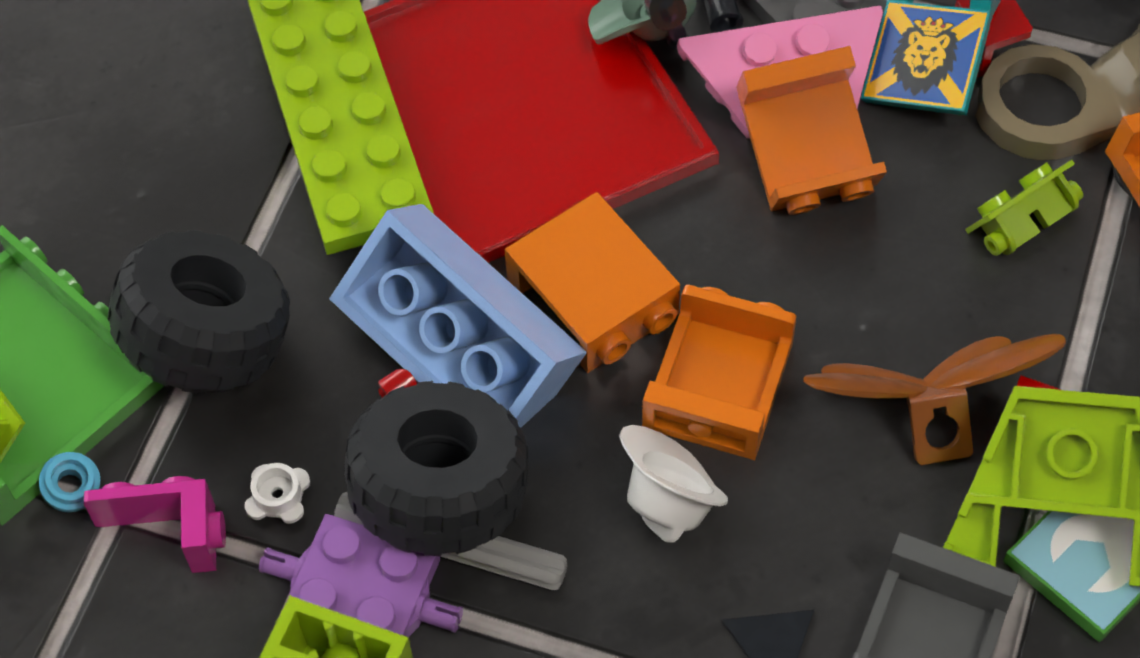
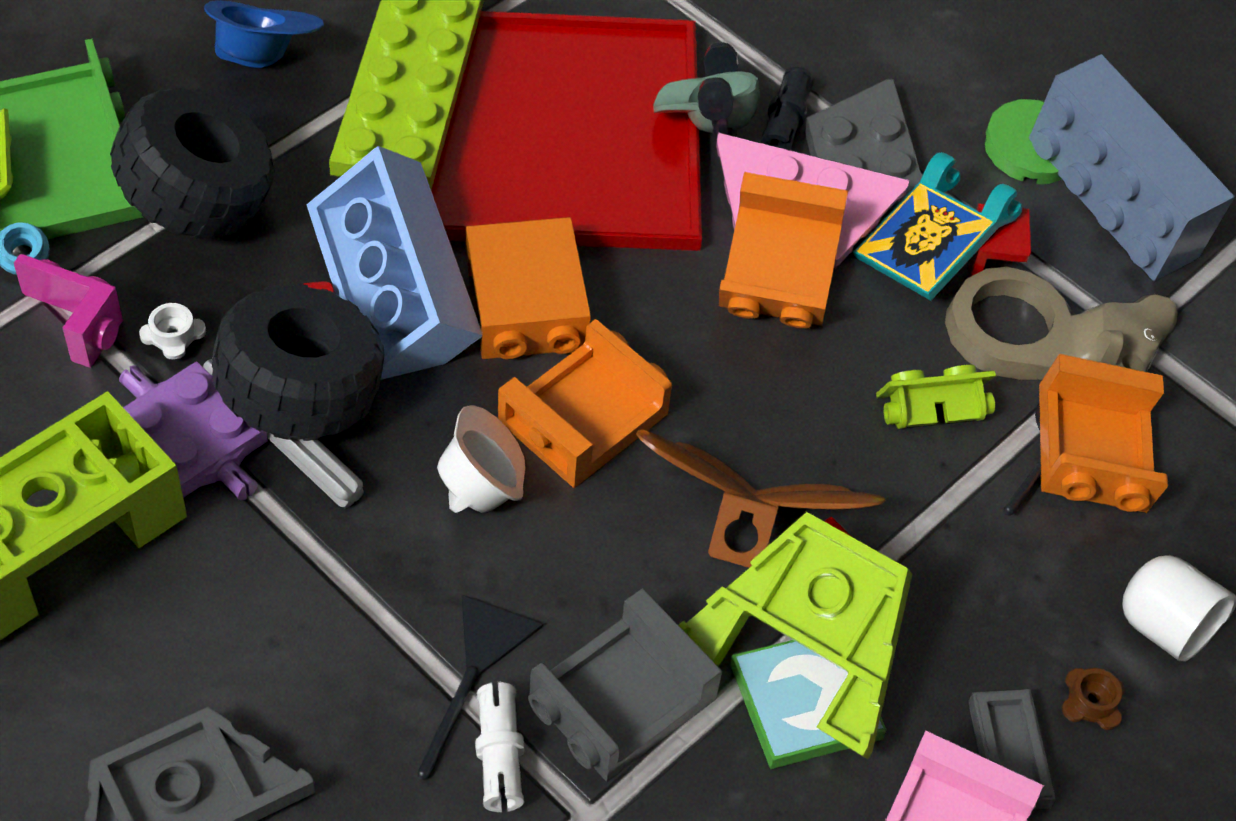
camera: 20 degrees right, 5 degrees down
none -> blue piece [204,0,324,68]

